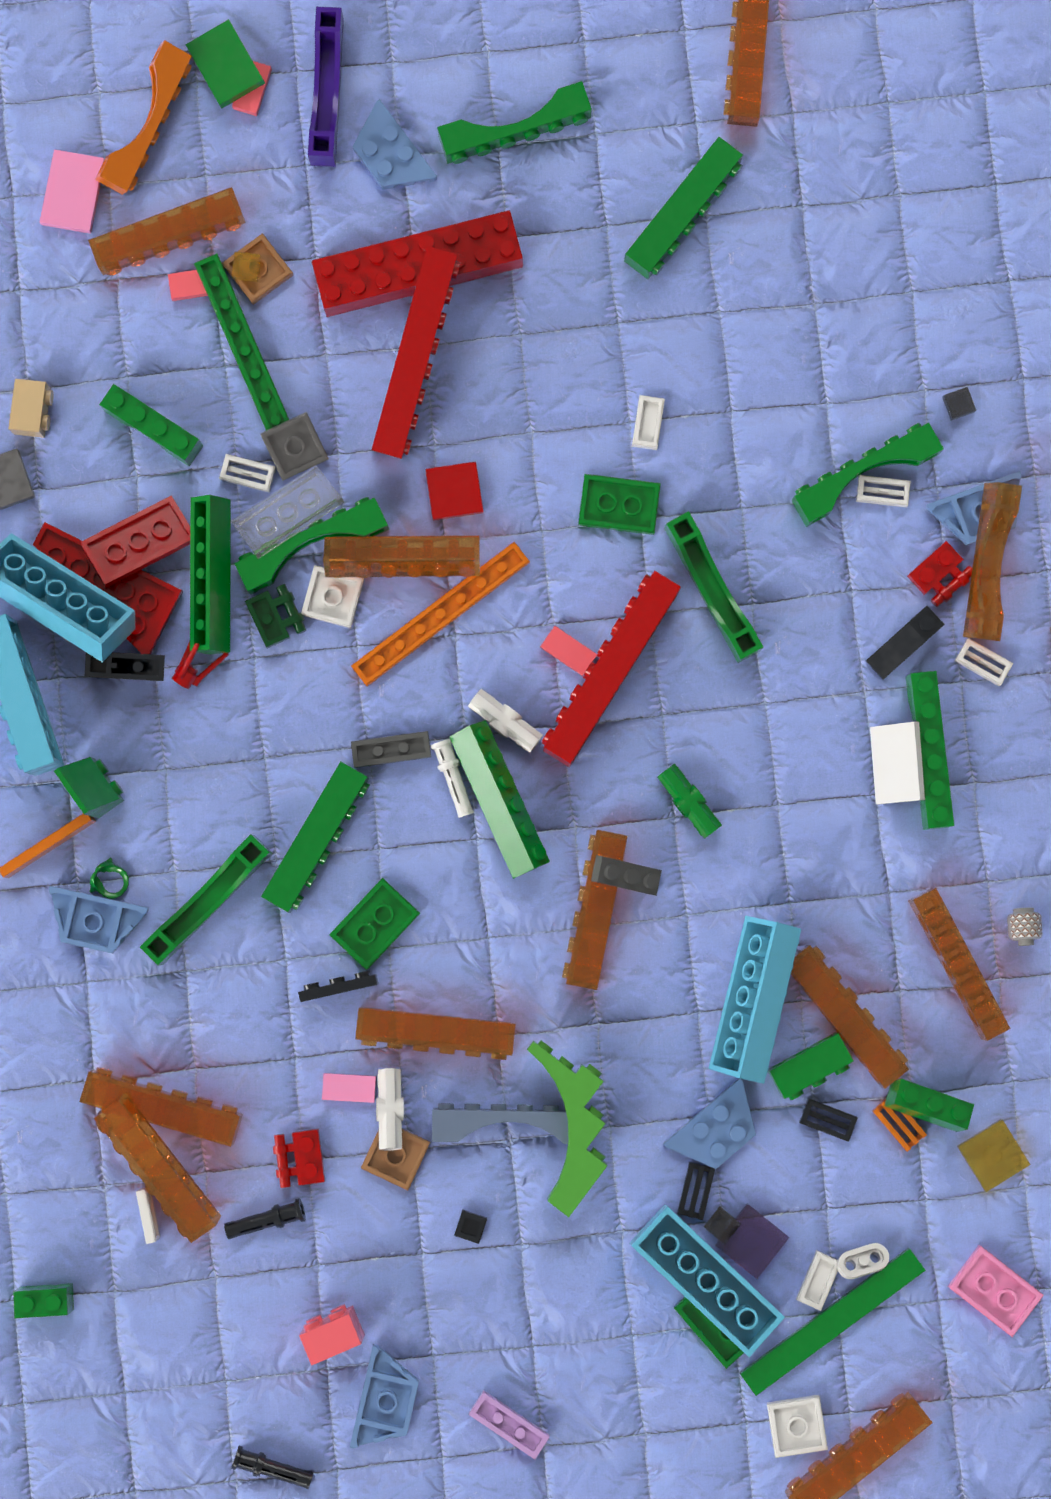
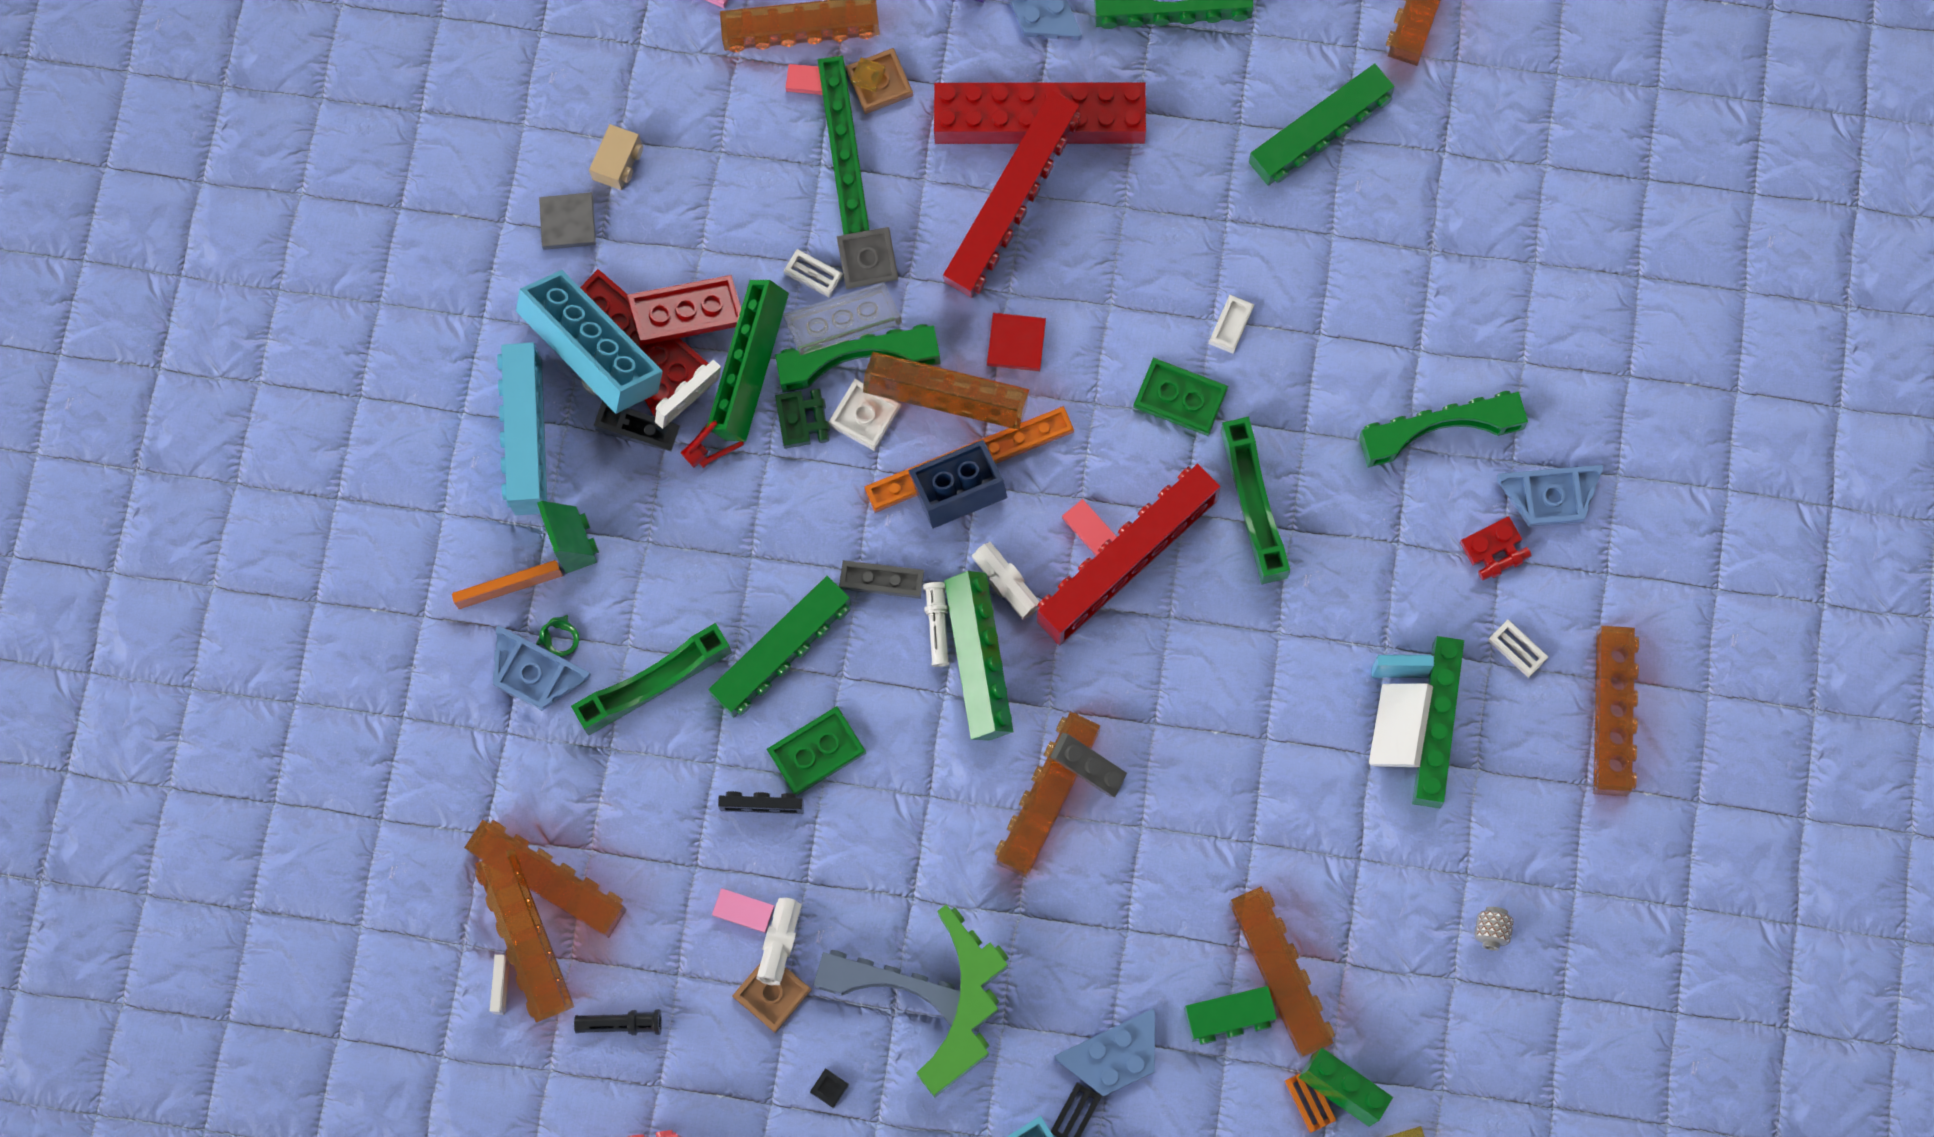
camera: 20 degrees right, 10 degrees down
green piece [13,1283,74,1319] -> none
green arch [99,384,203,466] -> none
red plate [273,1129,325,1188] -> none
clear orange brick [355,1007,516,1060] -> none
green piece [657,764,722,839] -> none
medium azure brick [708,916,801,1084] -> none
black tile [799,1098,858,1142] -> none
white tile [856,475,911,508] -> none
black slope [866,606,945,680] -> none
clear orange brick [908,888,1011,1041] -> none
clear smoke tile [942,387,976,421] -> none
clear orange arch [963,482,1022,641] -> none
none -> white plate [655,360,721,429]
none -> dark blue slope [908,440,1008,529]
none -> medium azure tile [1371,655,1434,678]

